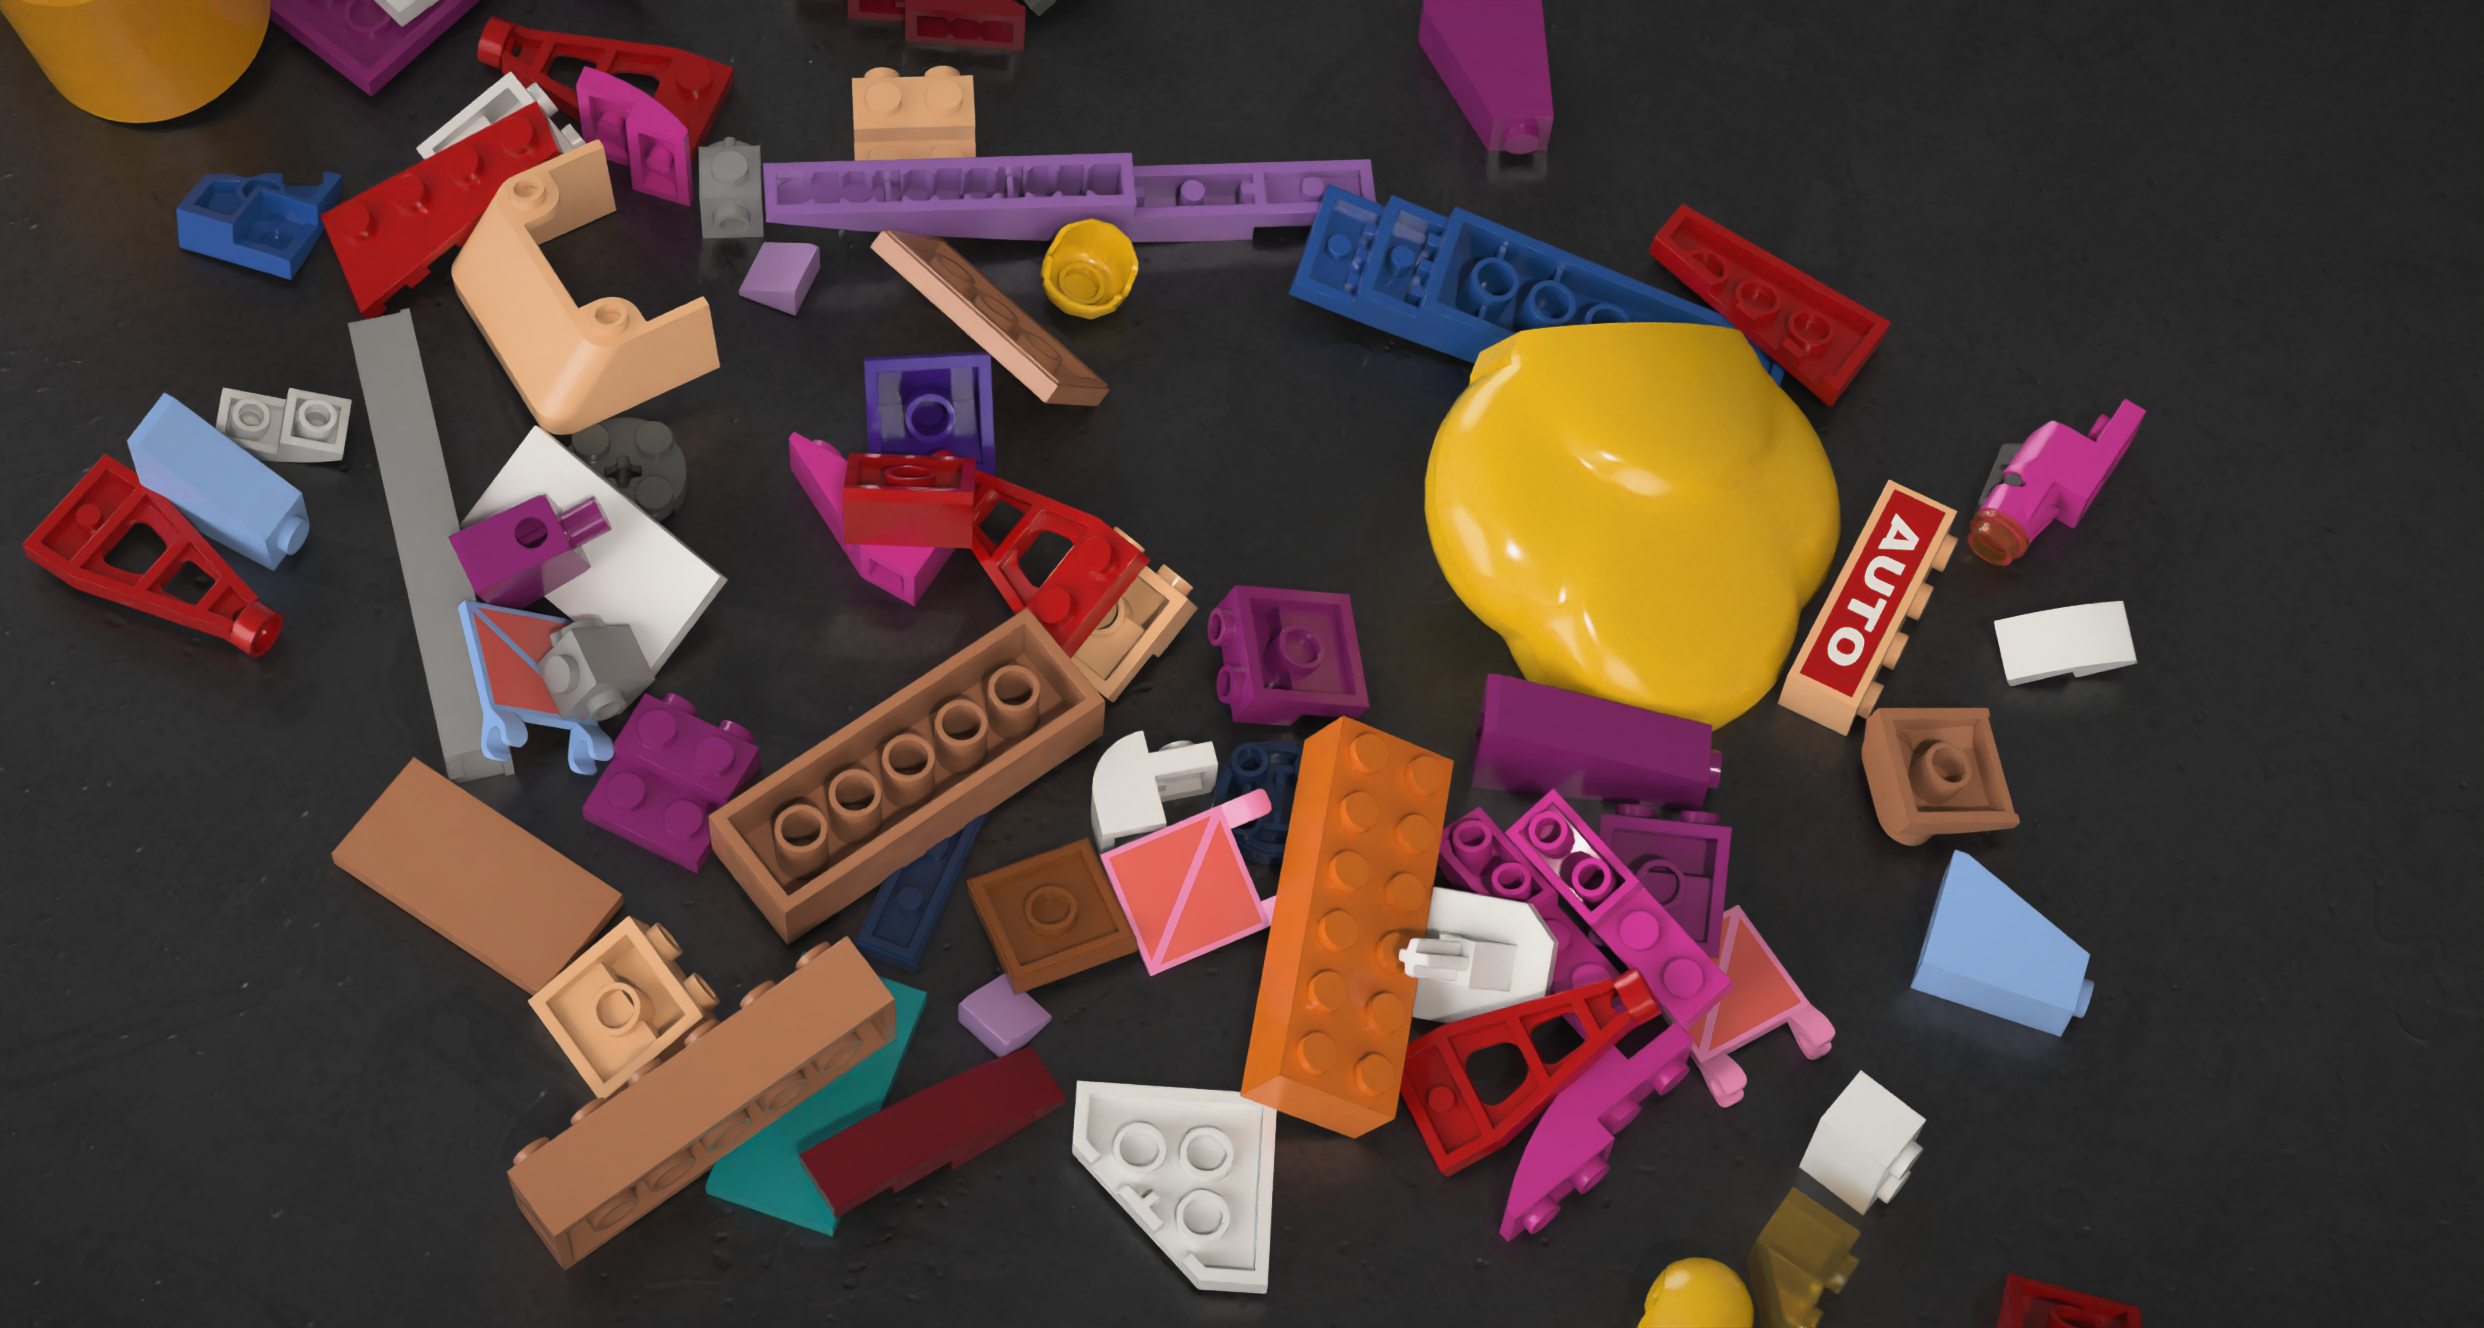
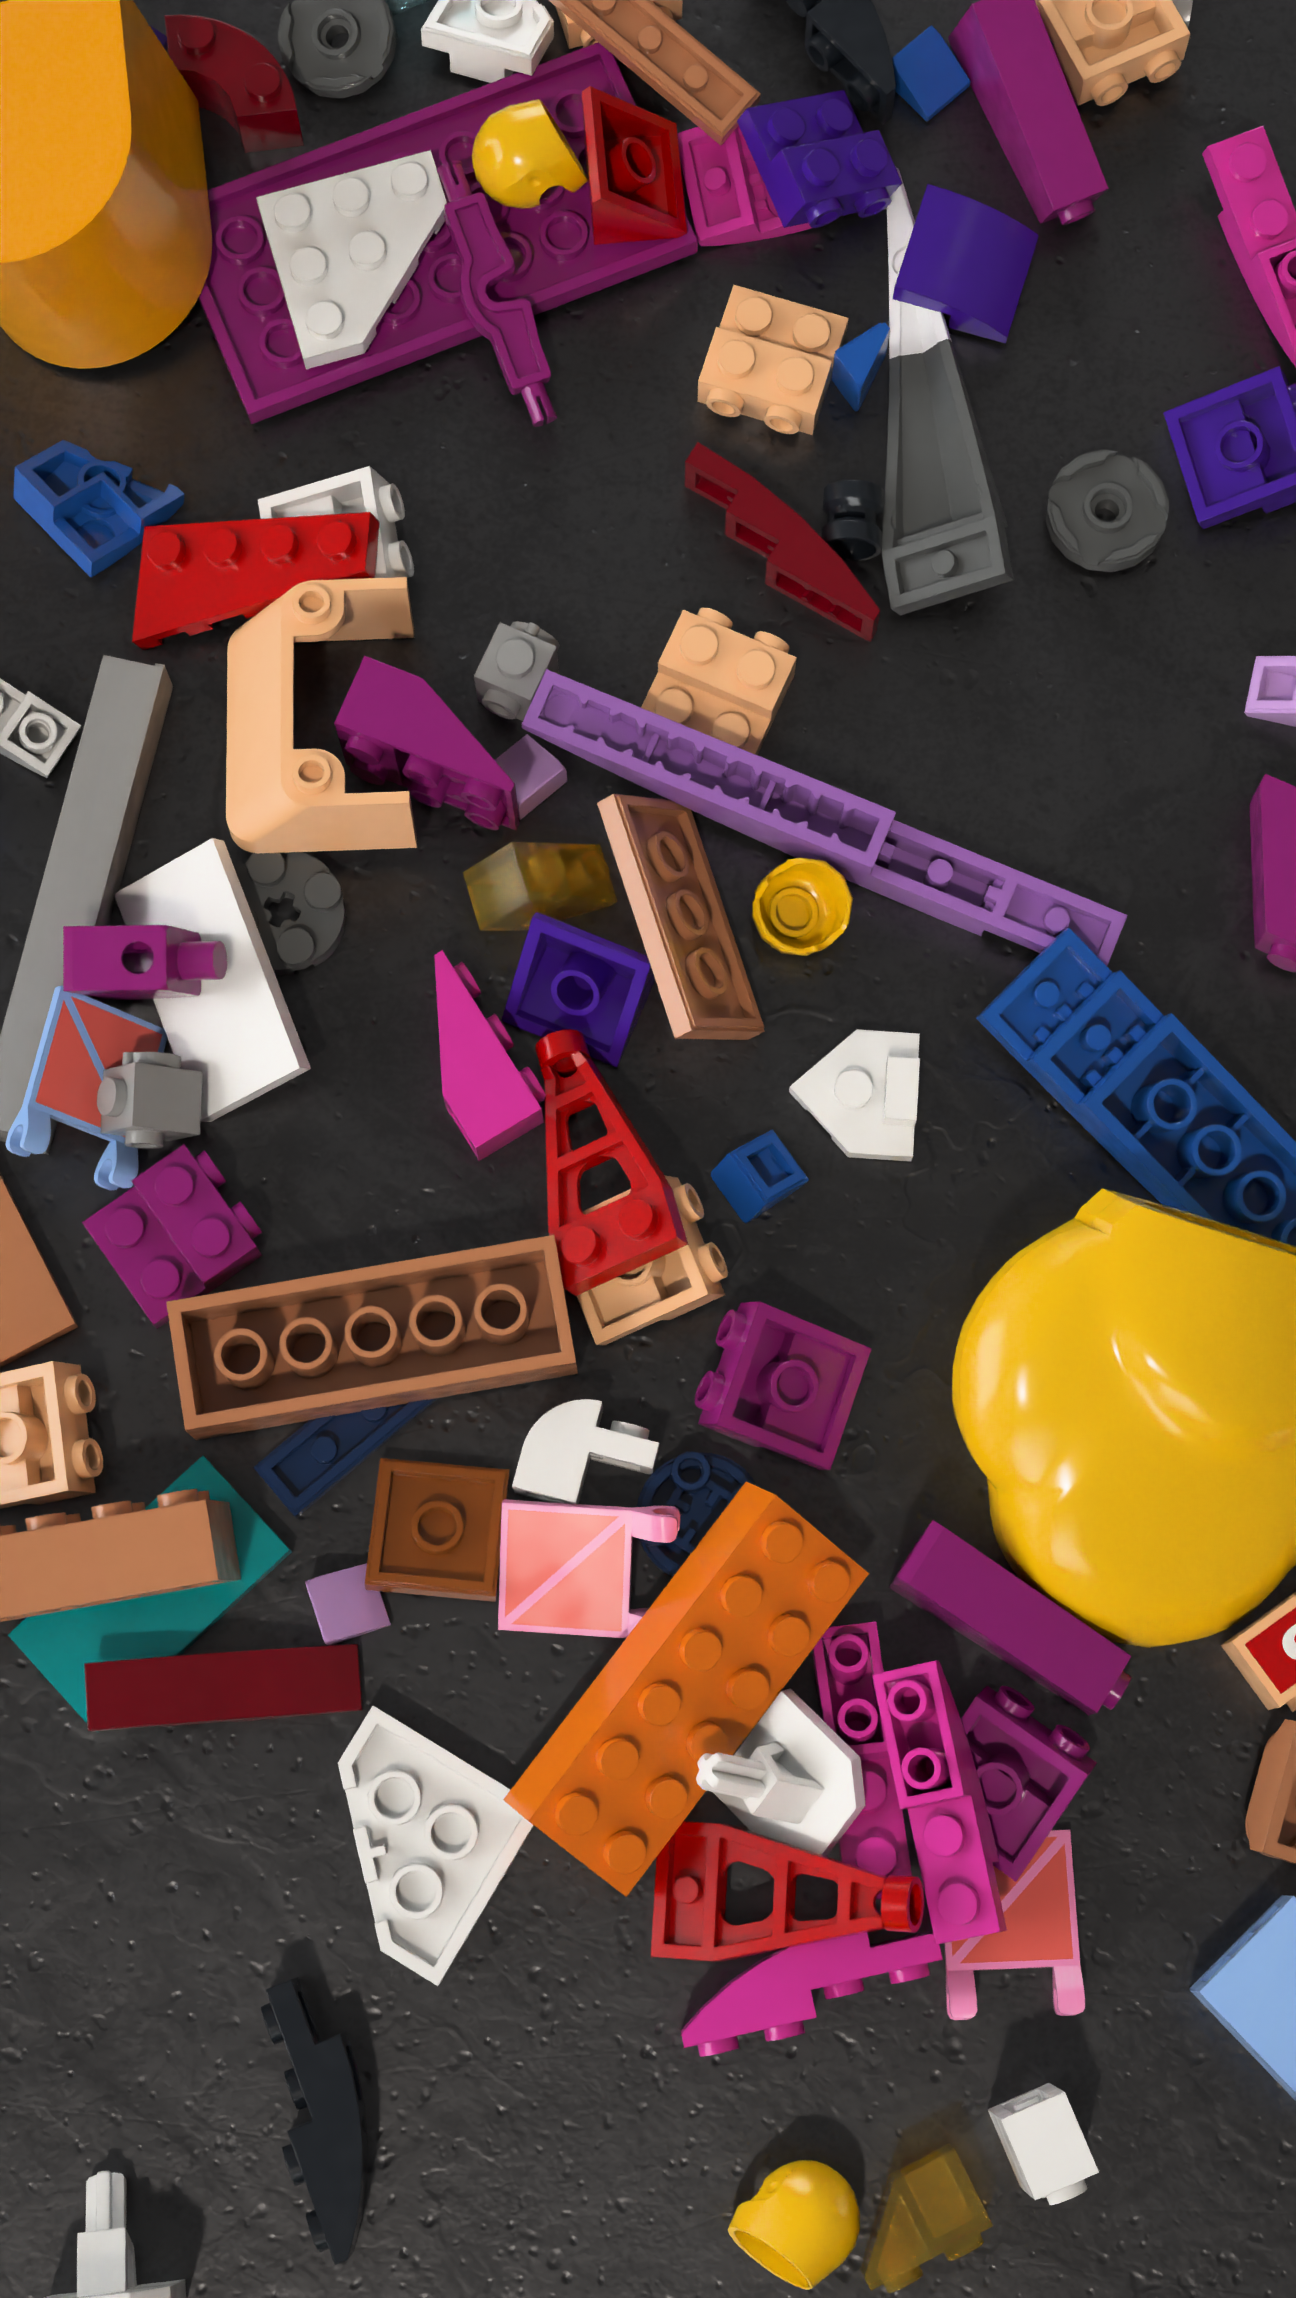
camera: 35 degrees right, 15 degrees up
red plate [477,16,734,167] -> none
dark pink slope [576,66,694,207] -> none
red slope [843,453,976,549] -> none
none -> magenta slope [334,655,520,831]
none -> clear yellow slope [463,842,617,931]
none -> blue slope [711,1129,809,1223]
none -> white plate [789,1029,920,1162]

